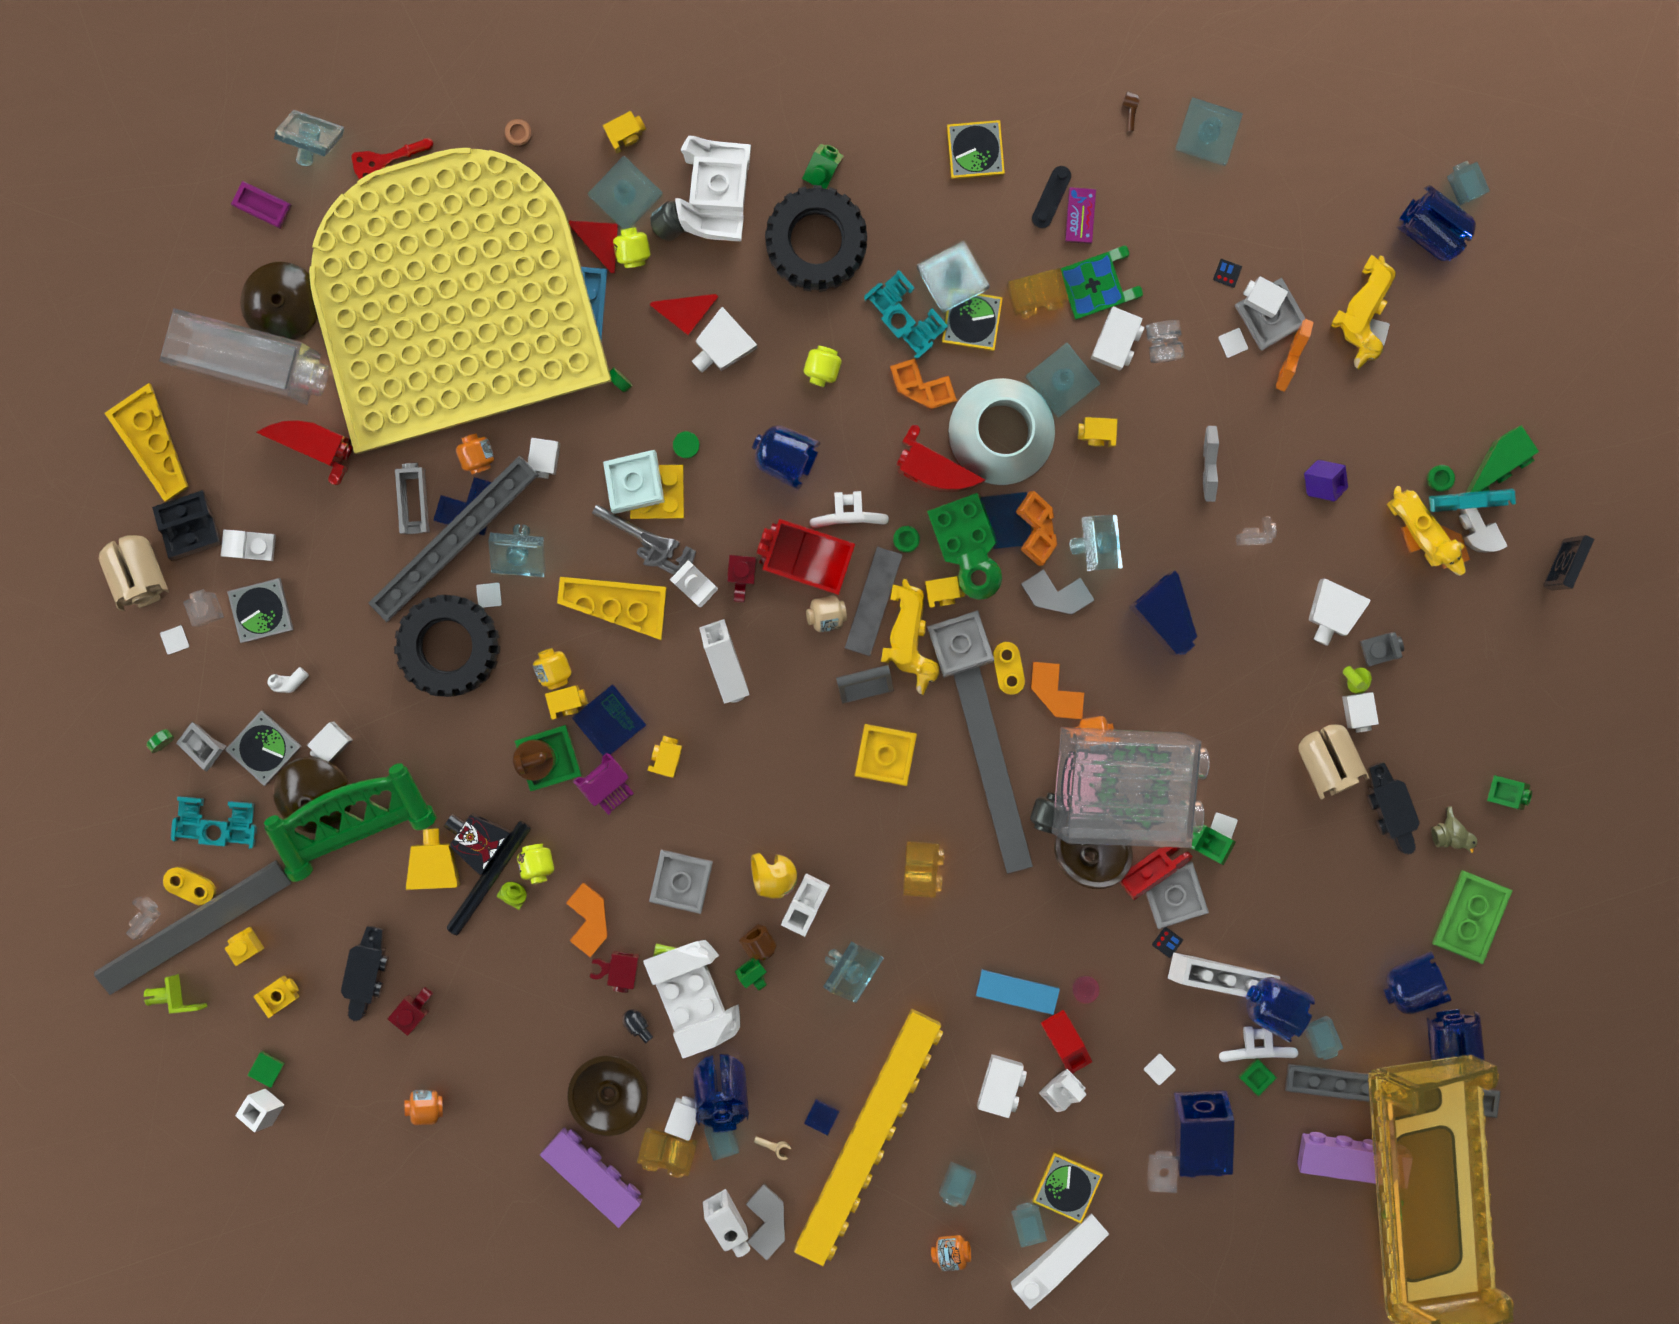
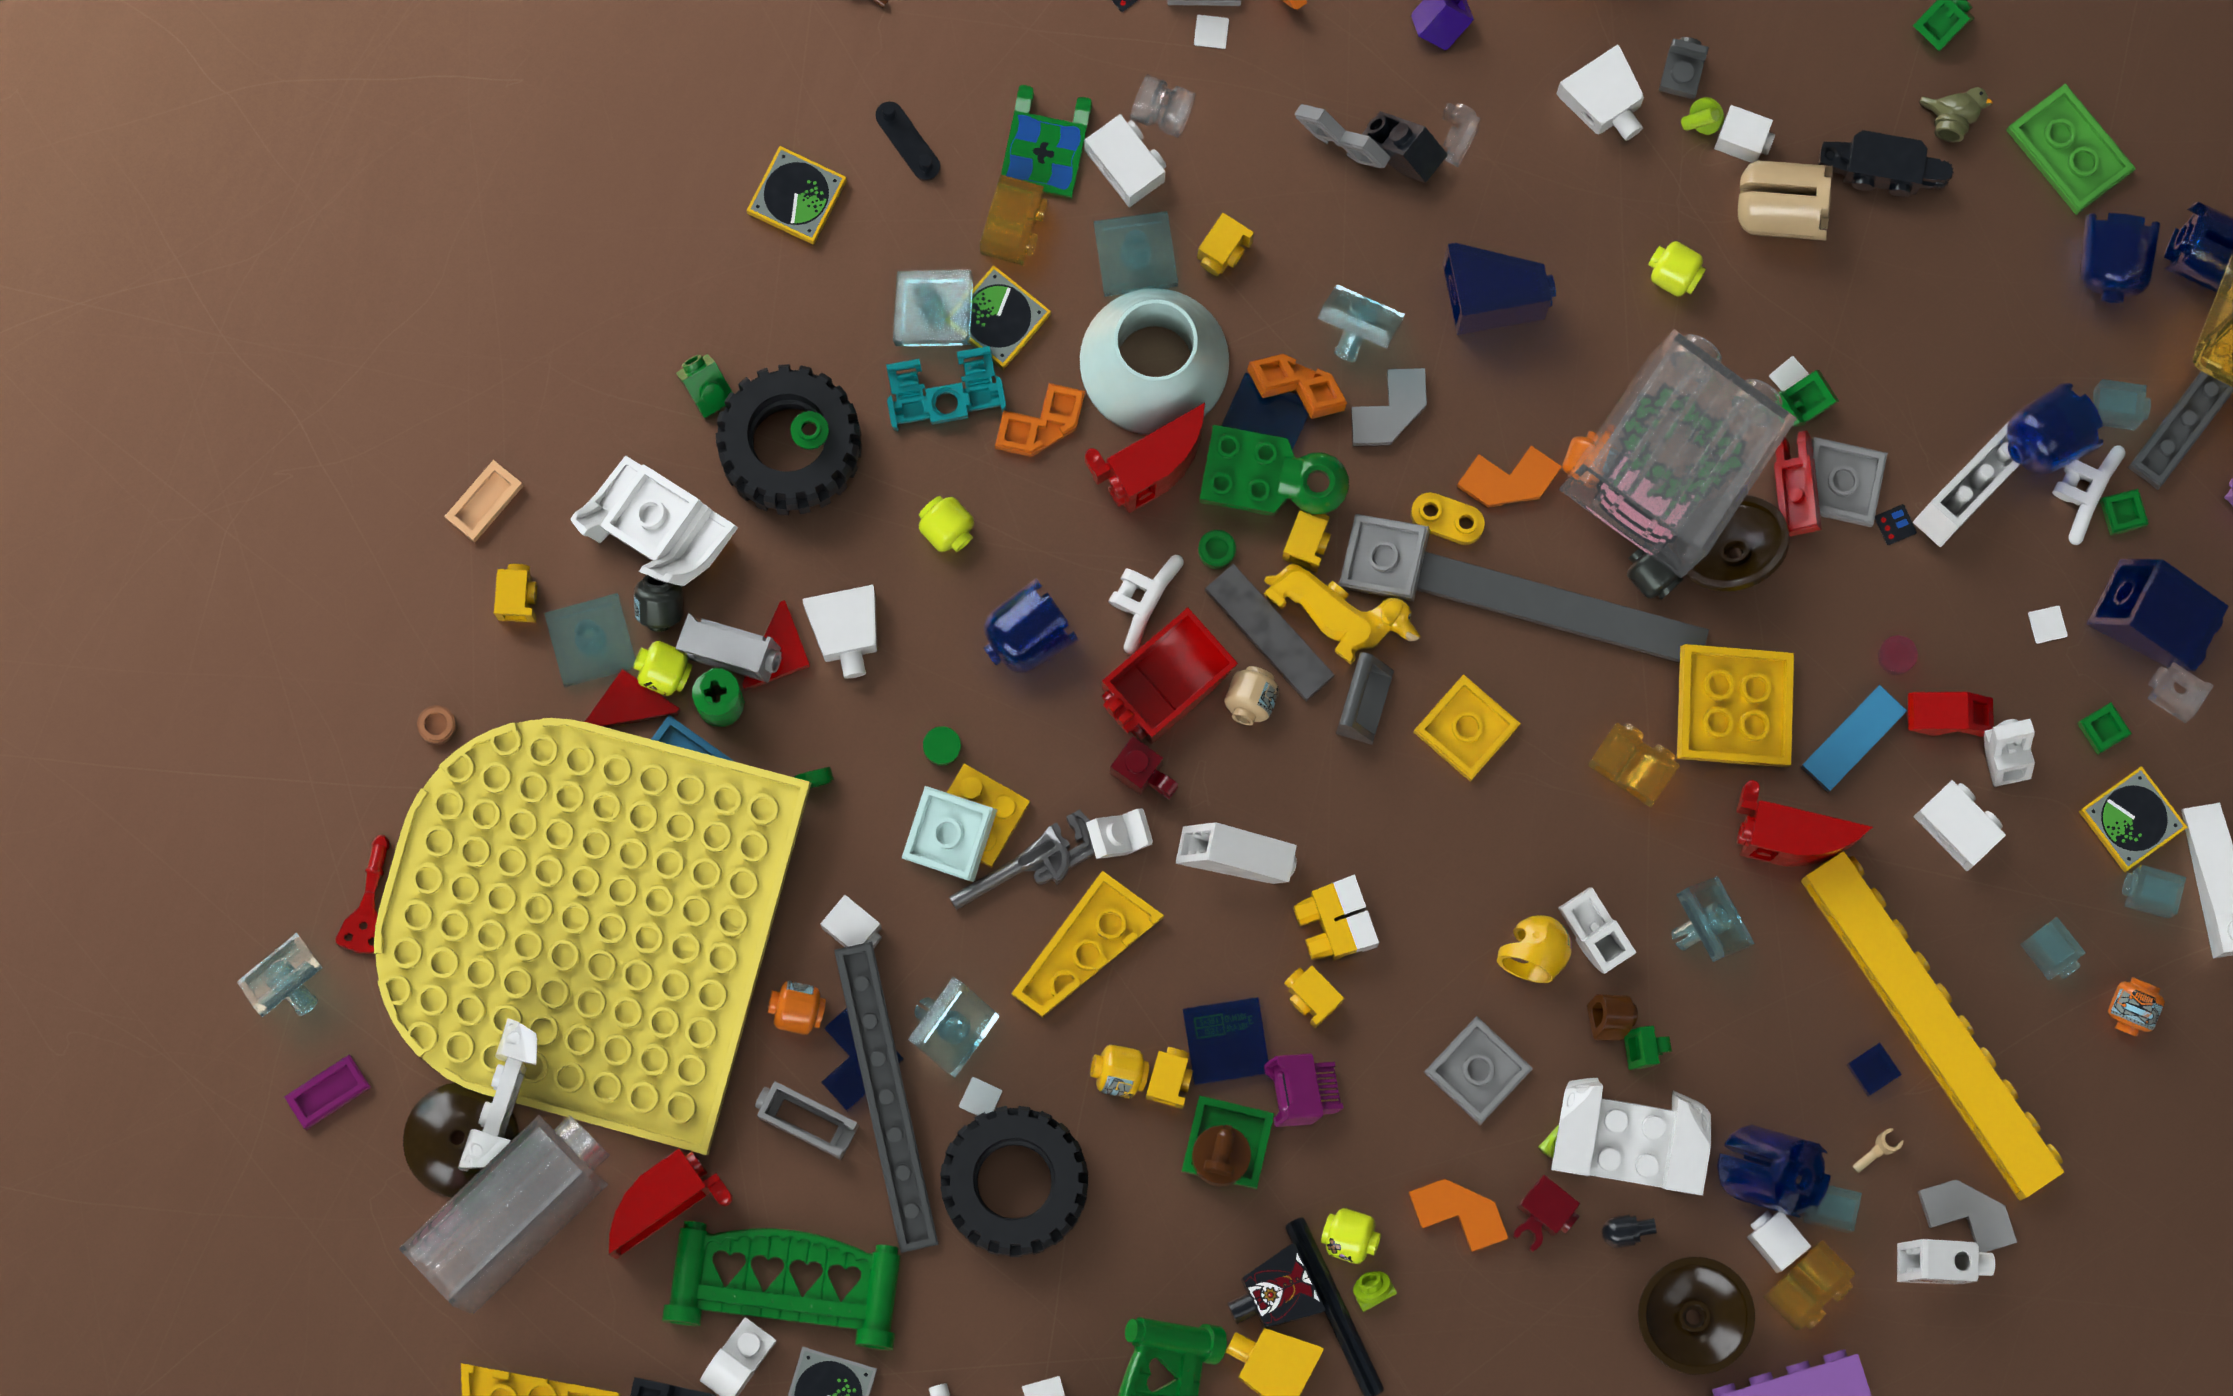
camera: 65 degrees left, 10 degrees down
magenta tile [1065,187,1096,244] -> none
none -> light nougat tile [444,460,524,543]
none -> white piece [458,1018,537,1171]
none -> green piece [662,1221,901,1350]
none -> light grey window [676,613,781,683]
none -> green piece [692,668,745,727]
none -> green plate [790,411,829,450]
none -> yellow hips [1293,874,1379,961]
none -> black slope [1362,111,1448,183]
none -> neon yellow head [1648,241,1706,297]
none -> yellow plate [1677,644,1794,767]
none -> red piece [1736,780,1873,866]
none -> green tile [2077,702,2132,755]

